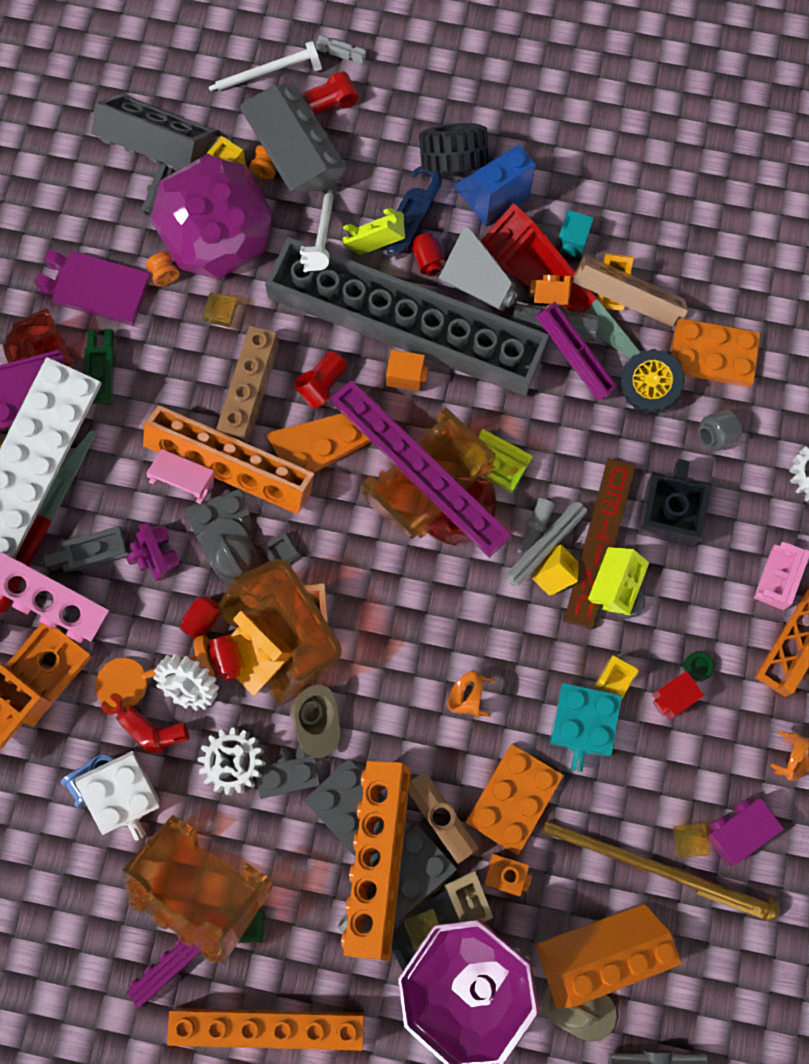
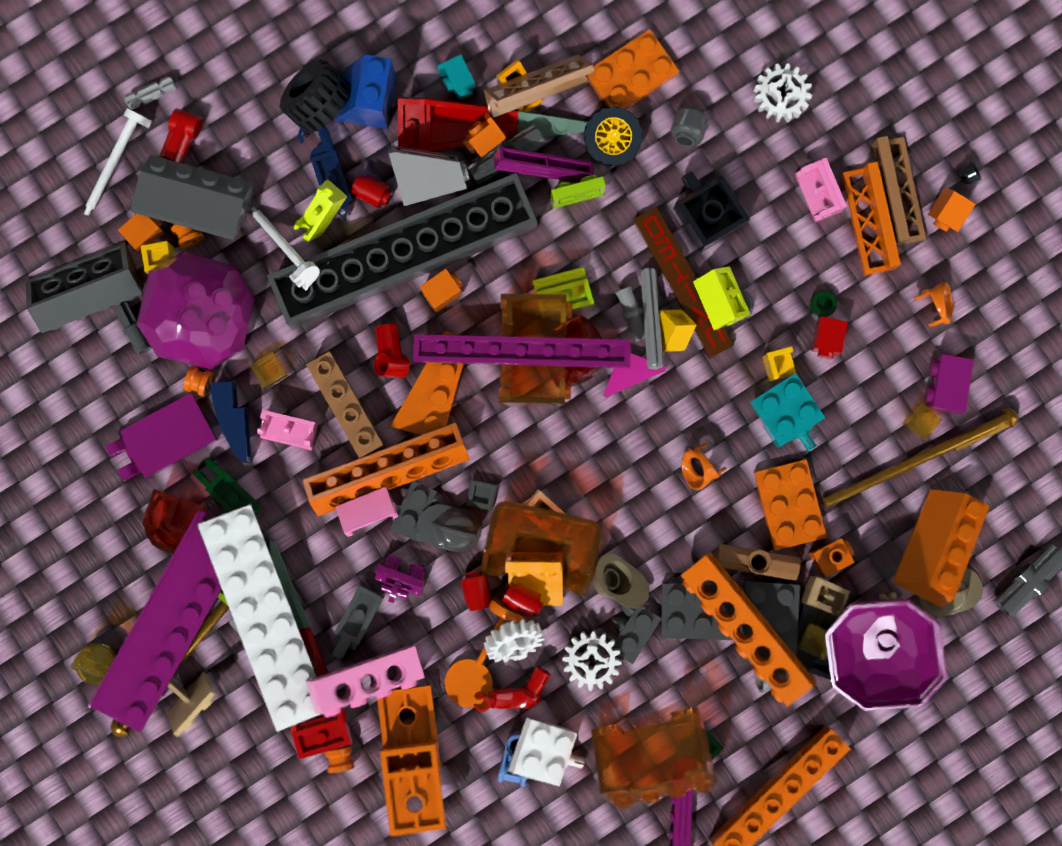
camera: 45 degrees left, 10 degrees up
none -> orange brick [118,214,165,254]
none -> dark blue slope [210,381,252,463]
none -> bright pink hinge [257,410,318,450]
none -> lime plate [551,175,606,209]
none -> dark pink tile [603,353,667,398]

